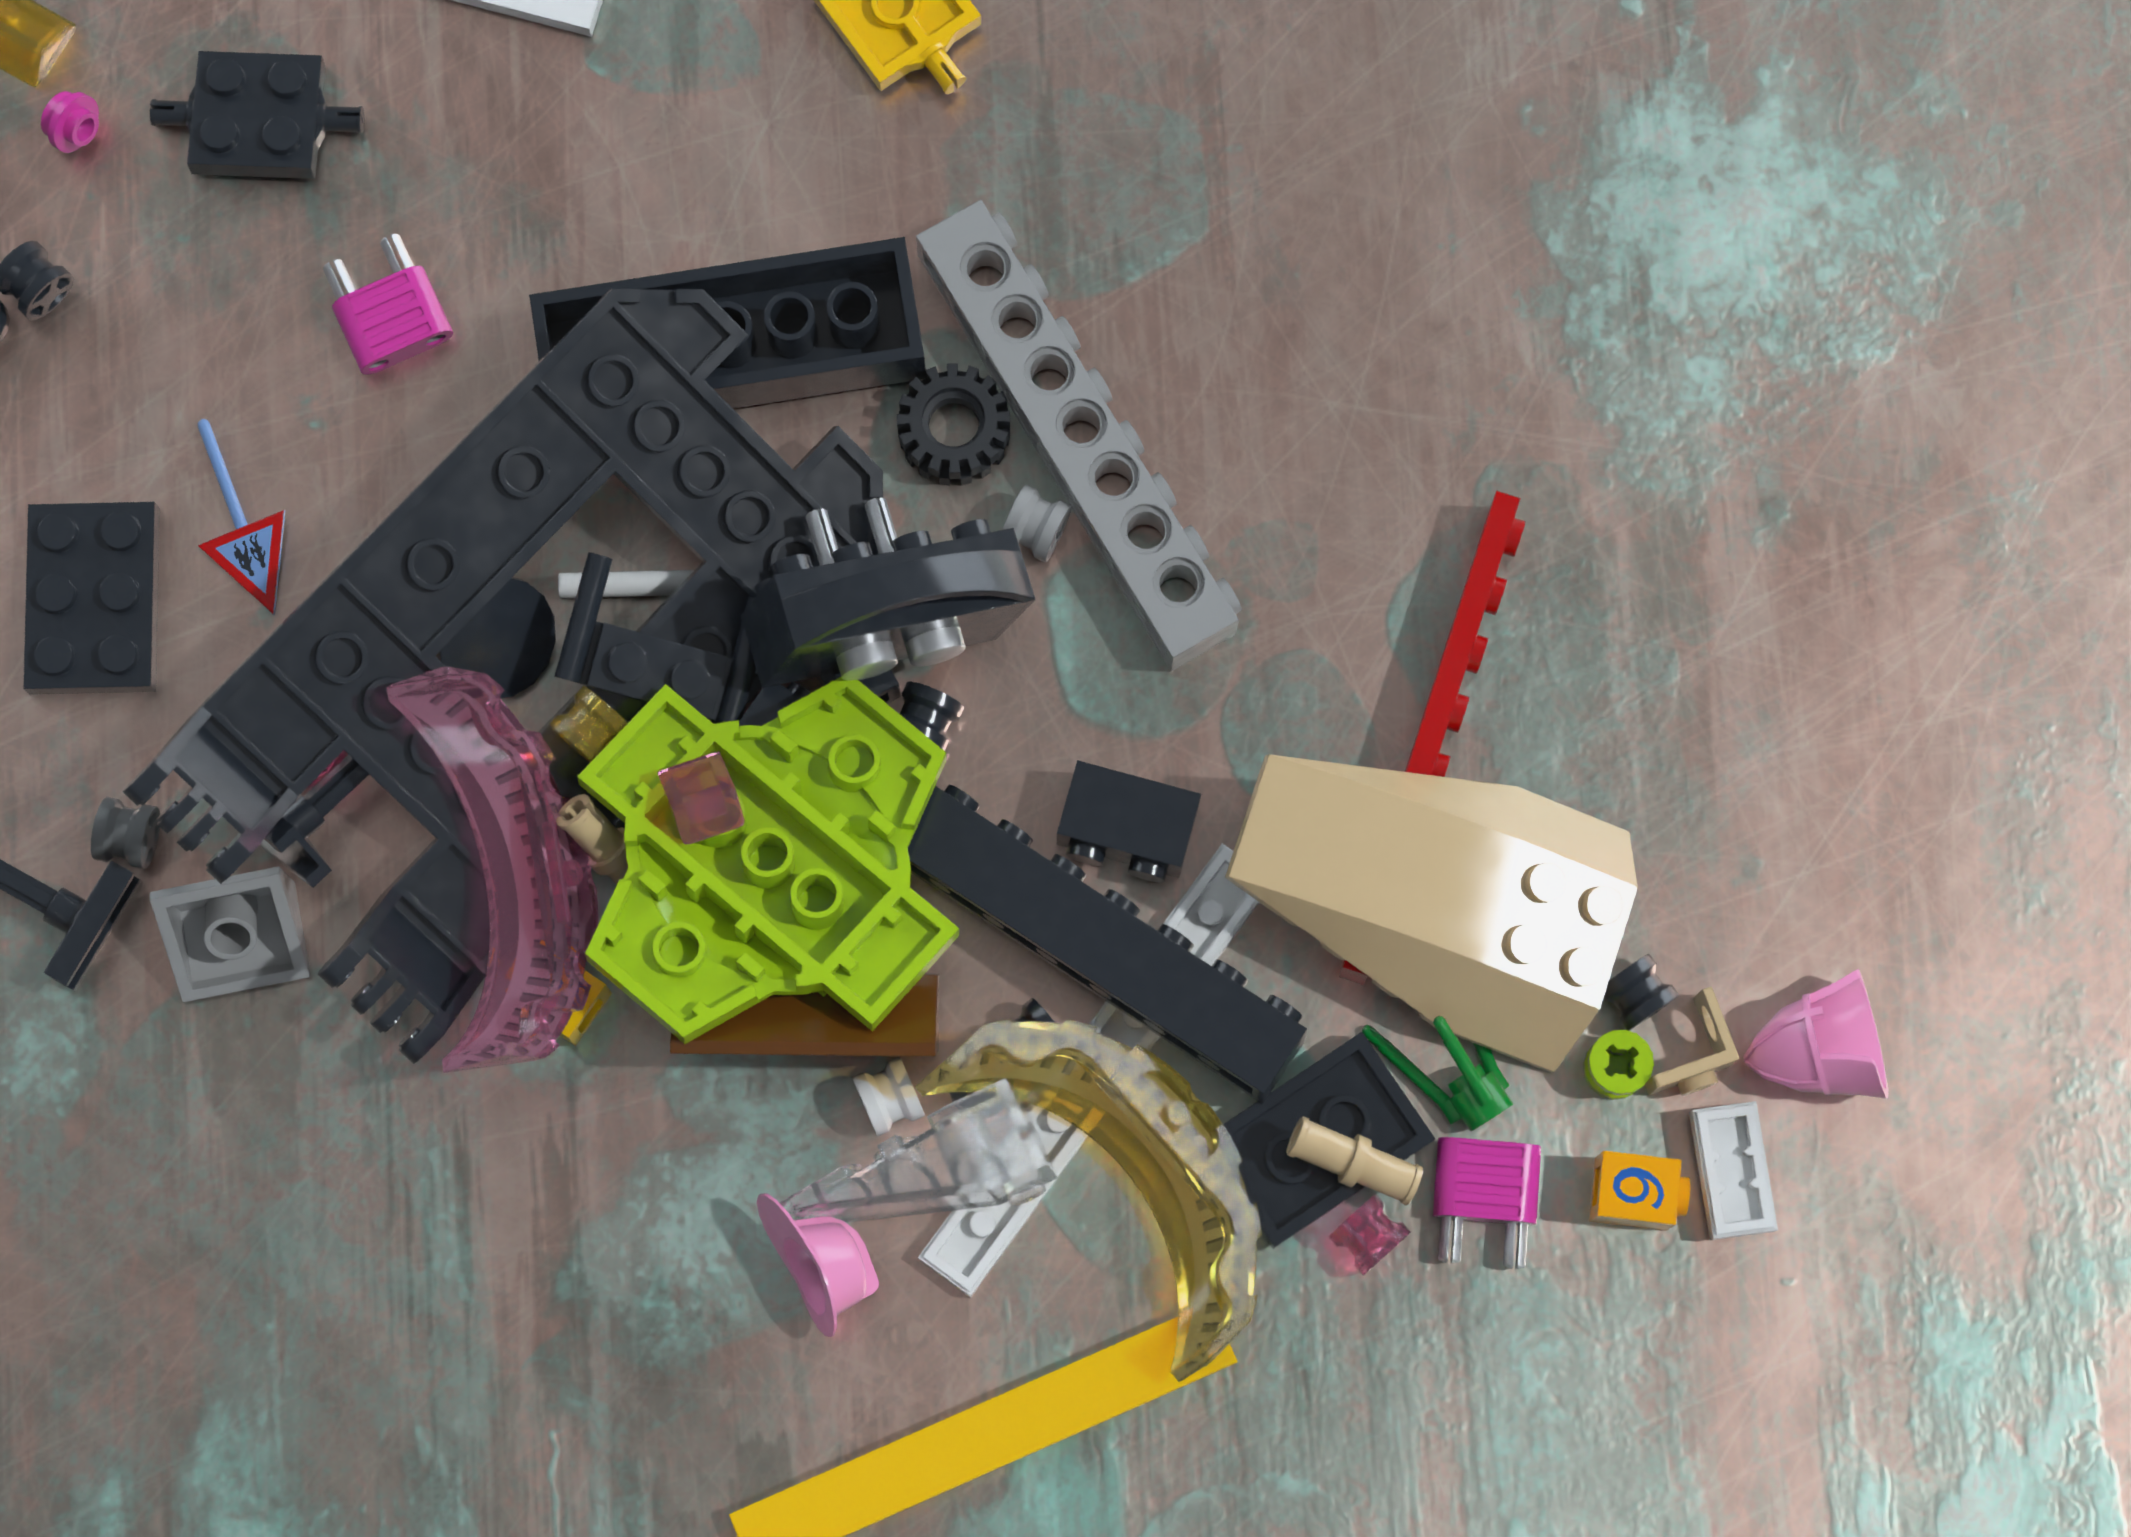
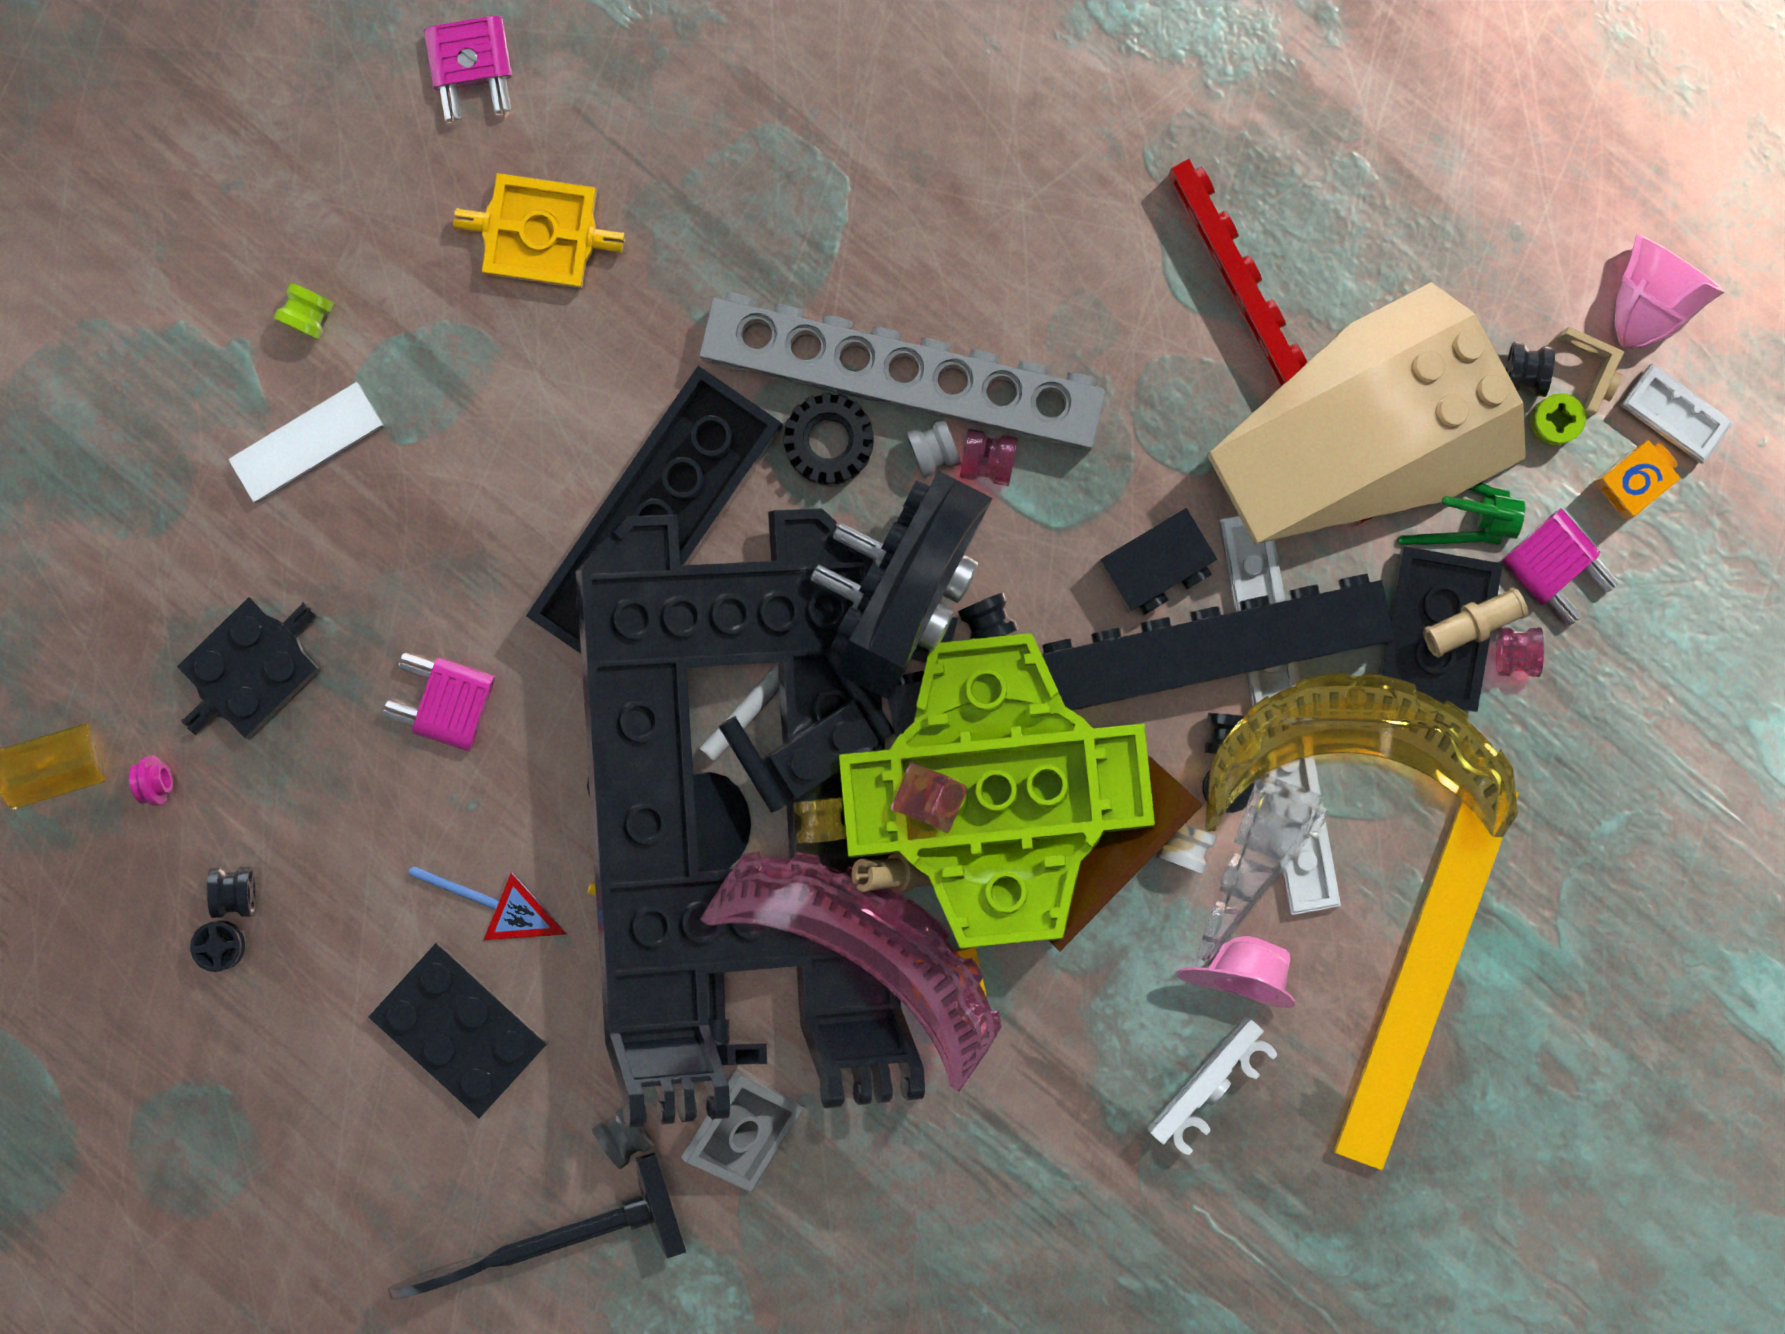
camera: 35 degrees left, 10 degrees up
none -> clear pink wheel [959,429,1018,487]
none -> white plate [1147,1016,1277,1155]

